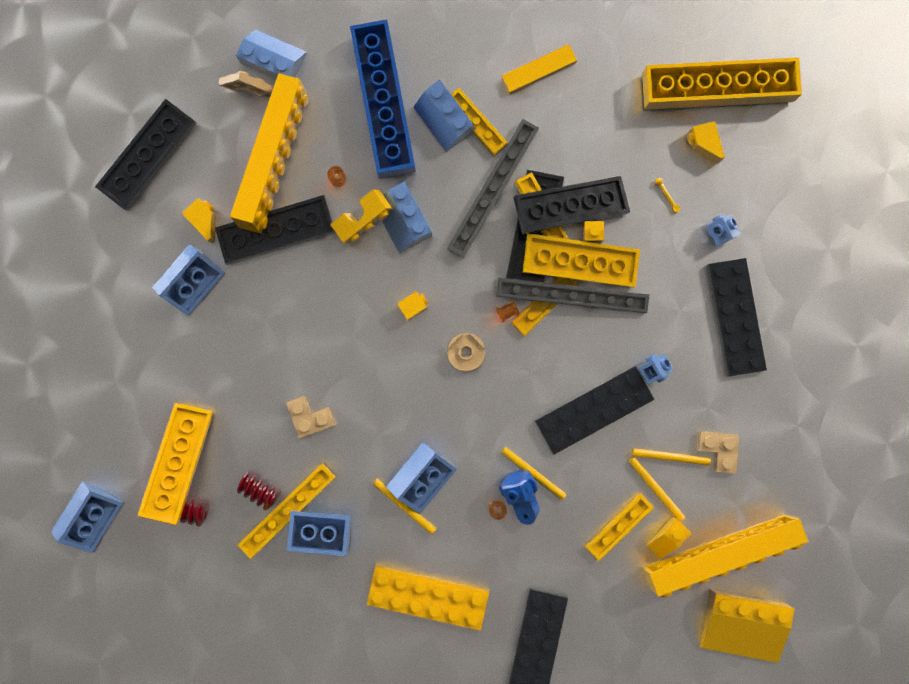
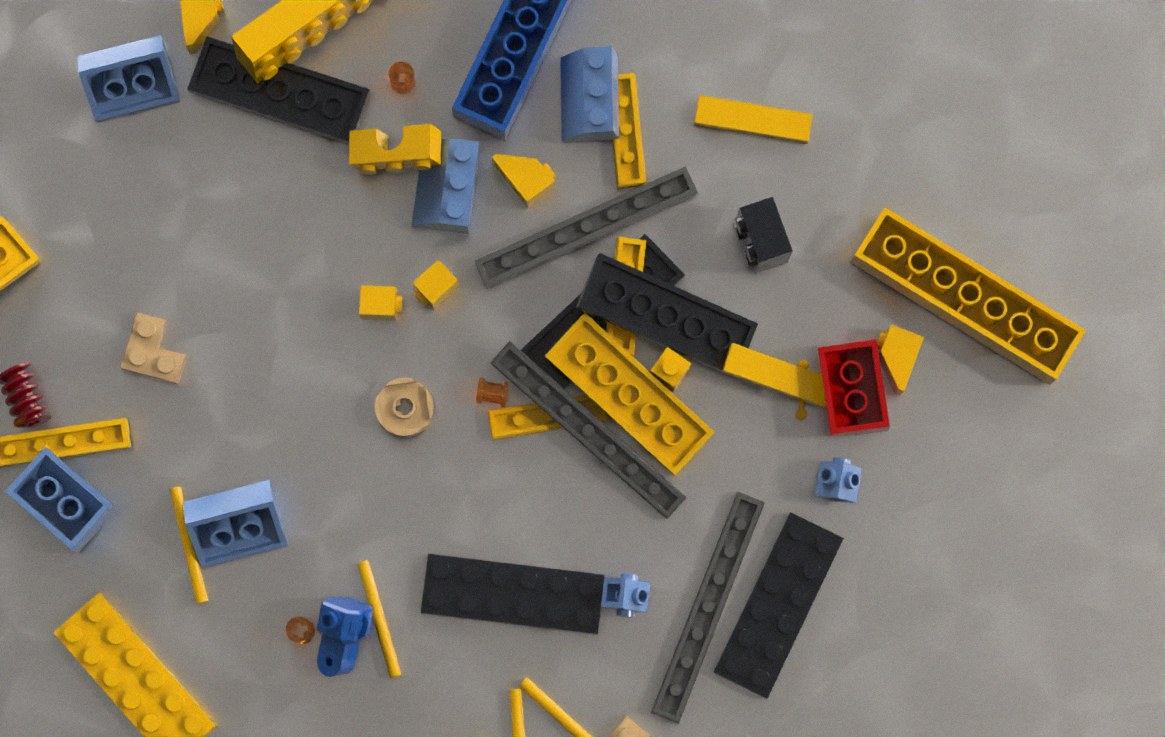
camera: 30 degrees right, 5 degrees down
none -> yellow brick [413,260,459,309]
none -> yellow slope [492,154,556,208]
none -> dark grey tile [651,491,765,724]
none -> yellow tile [722,343,827,409]
none -> black brick [733,196,793,274]
none -> red slope [818,339,890,435]

